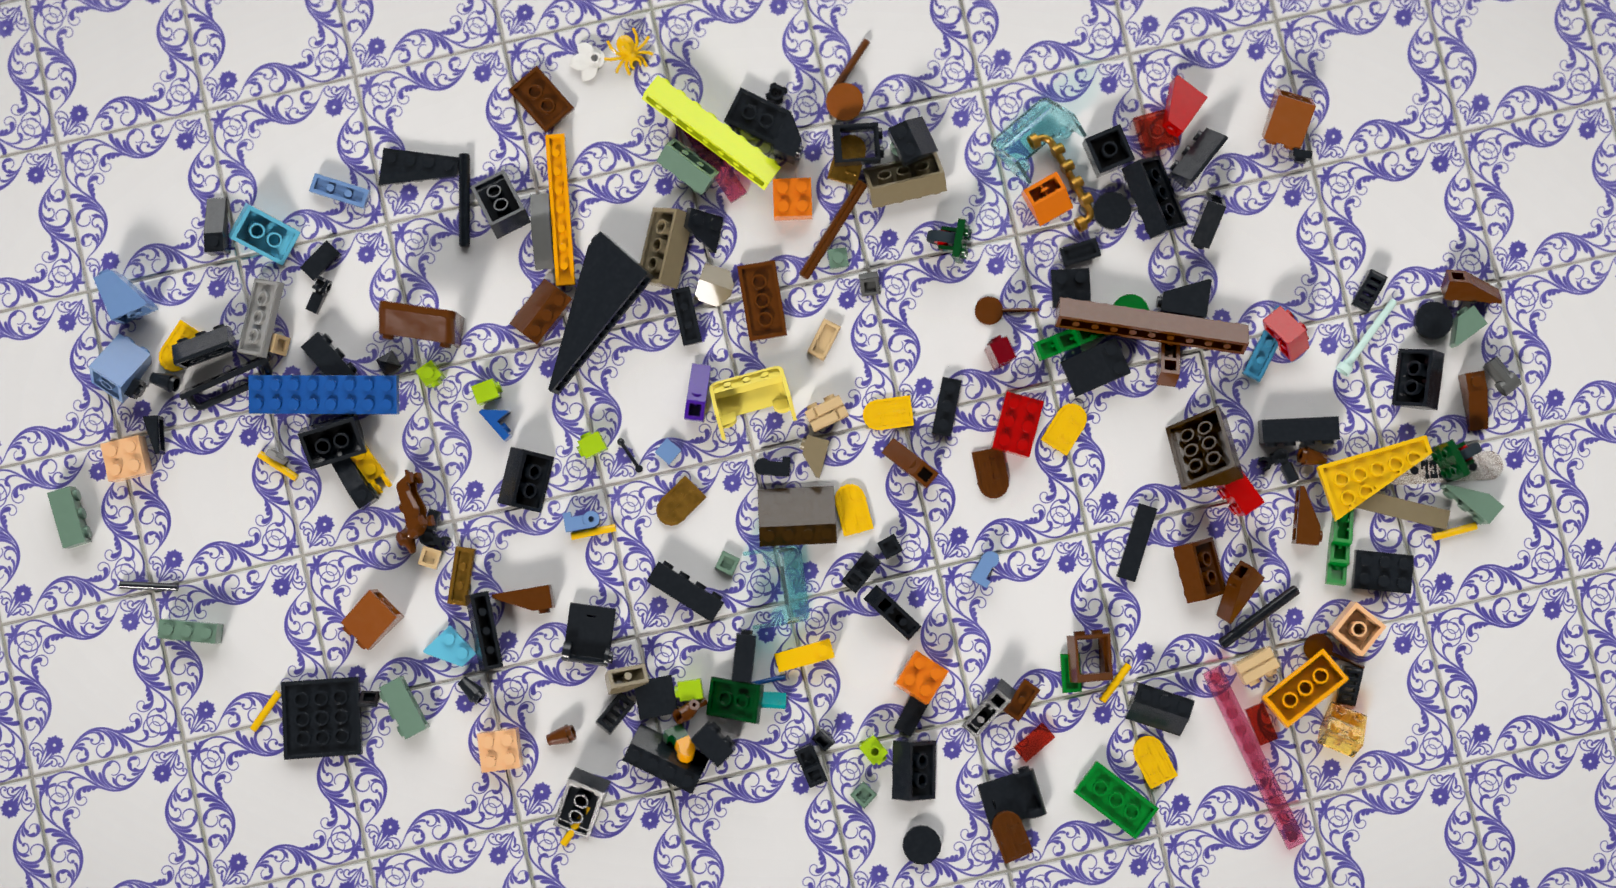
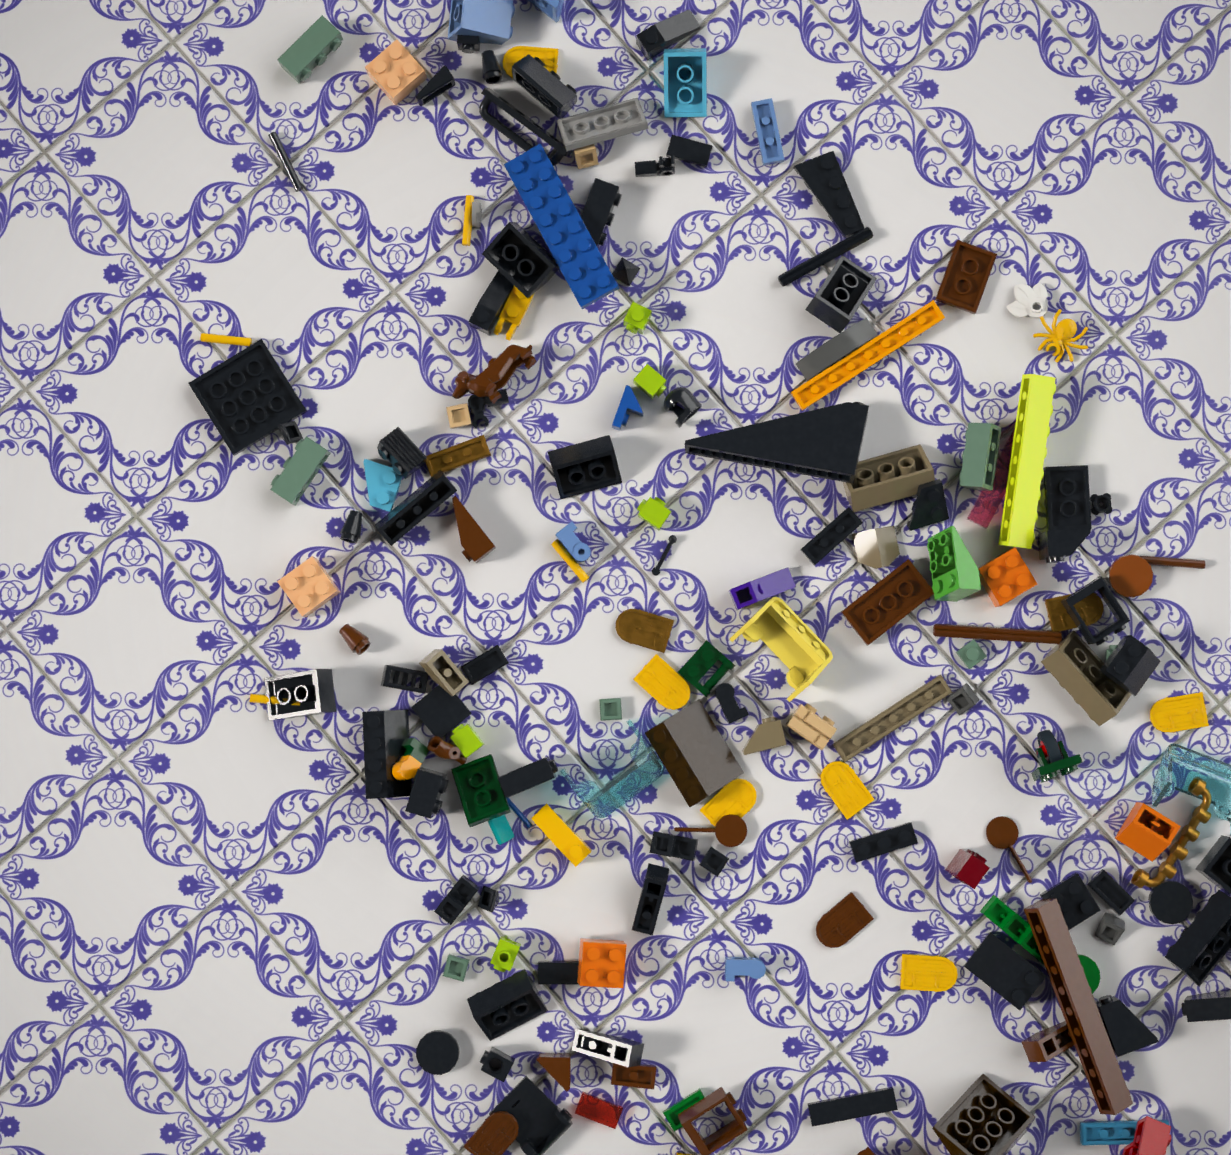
camera: 65 degrees right, 0 degrees up
sand green brick [157,618,224,644] -> none
dark orange slope [341,589,405,650] -> none
reddish brown windscreen [379,301,465,349] -> none
reddish brown slope [509,278,573,347] -> none
black door [561,602,616,667] -> none
black brick [647,560,725,622] -> none
medium blue tile [655,438,682,465] -> none
tan tile [807,318,841,361] -> none
reddish brown slope [881,438,939,489] -> none
red brick [990,391,1044,458] -> none
none -> black brick [377,427,427,479]
none -> black tile [461,645,509,685]
none -> black brick [480,1047,515,1082]
none -> reddish brown slope [536,1053,571,1092]
none -> yellow window [633,654,690,710]
none -> black helmet [664,387,702,428]
none -> reddish brown piece [674,814,747,847]
none -> dark green plate [678,640,735,698]
none -> dark tan tile [832,674,953,763]
none -> bright green slope [927,526,981,602]
none -> dark grey slope [1095,912,1125,945]
none -> yellow window [1150,692,1209,733]

